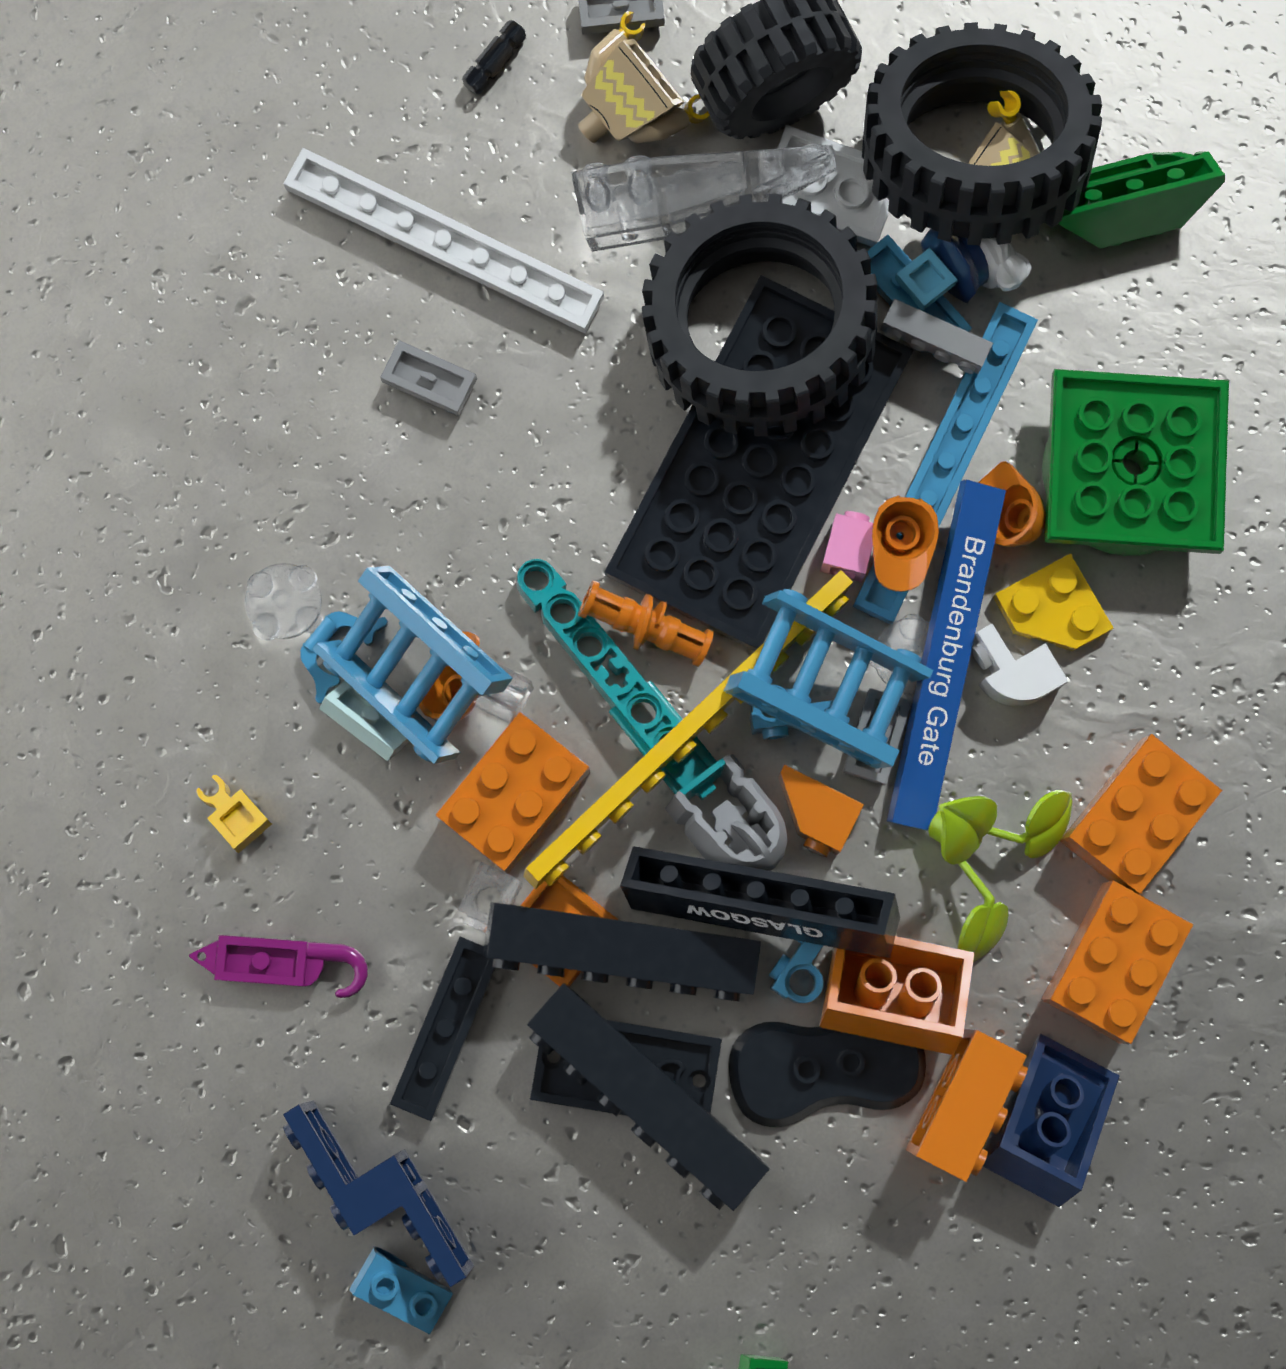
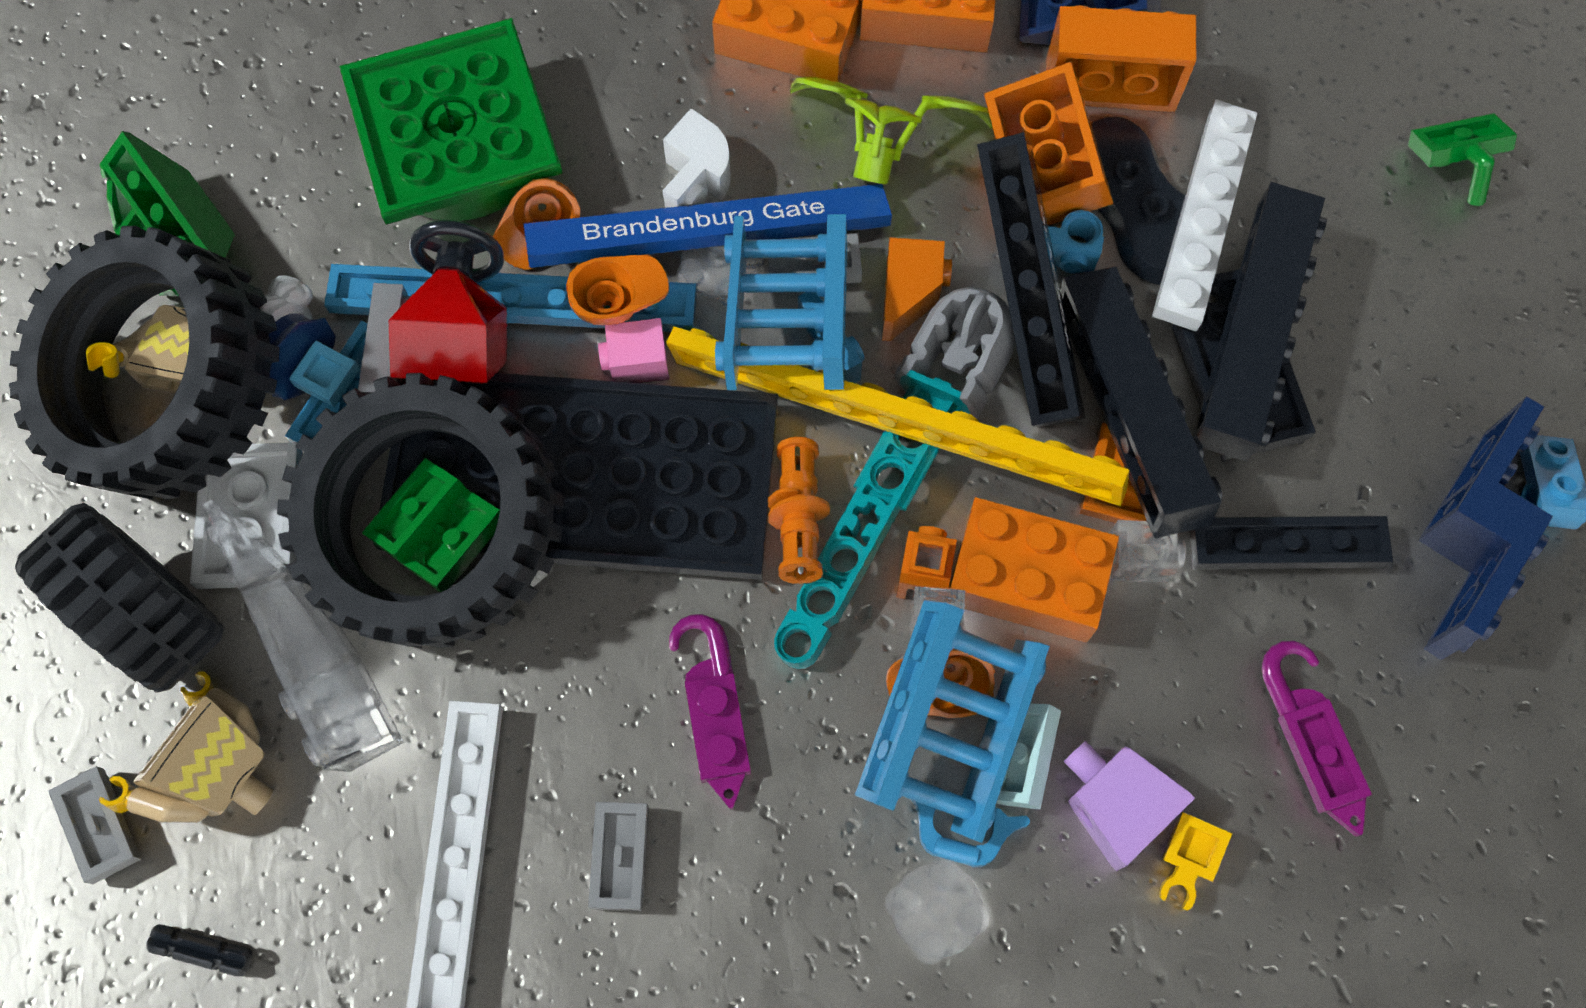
camera: 115 degrees left, 10 degrees down
yellow plate [993,553,1114,651] -> none
none -> green slope [362,458,500,592]
none -> red piece [388,220,507,383]
none -> magenta plate [669,614,751,810]
none -> orange window [896,526,957,603]
none -> lavender torso [1064,740,1195,871]
none -> white plate [1152,99,1257,332]

